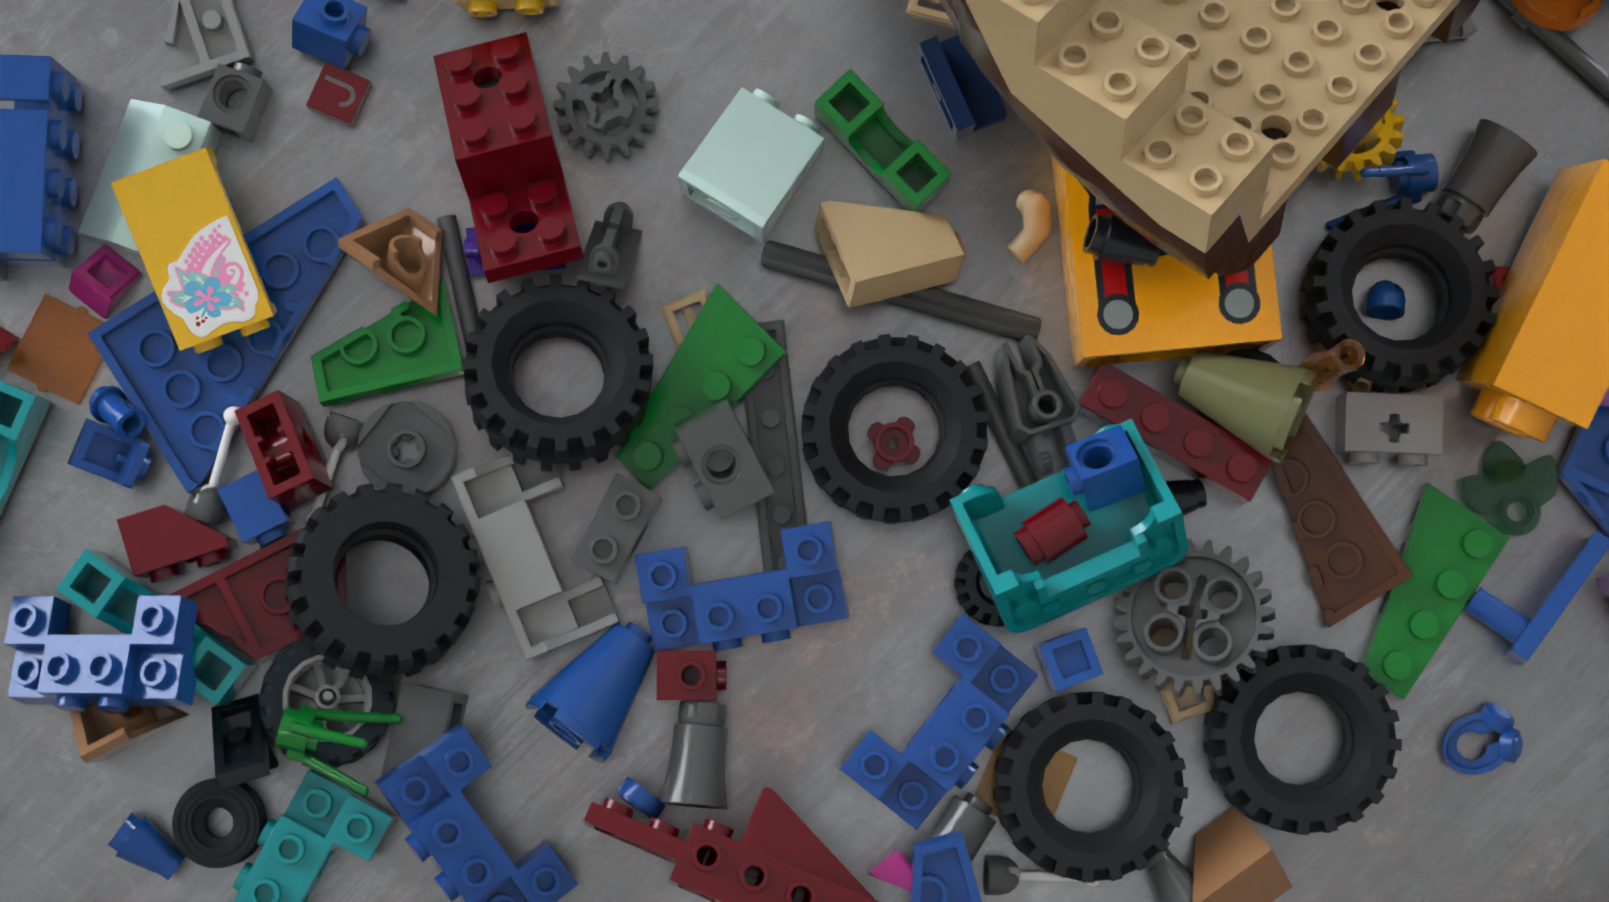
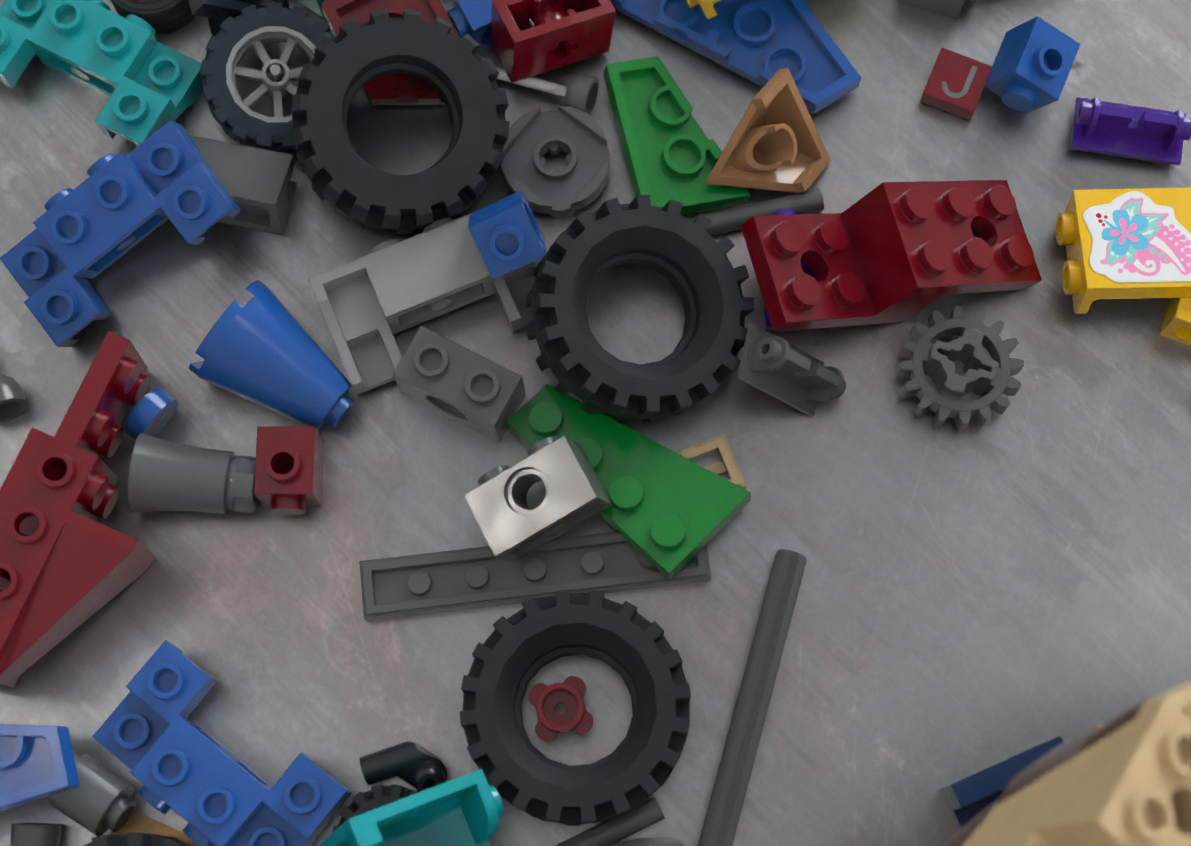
camera: 100 degrees right, 10 degrees down
green plant [275,705,403,795] -> none
blue bracket [634,521,850,652] -> none
light aqua slope [678,87,825,244] -> none
green arch [814,68,952,212] -> none
tan slope [814,201,966,309] -> none
dark pink slope [867,849,912,891] -> none
none -> black arm [359,741,448,793]
none -> blue brick [468,190,546,280]

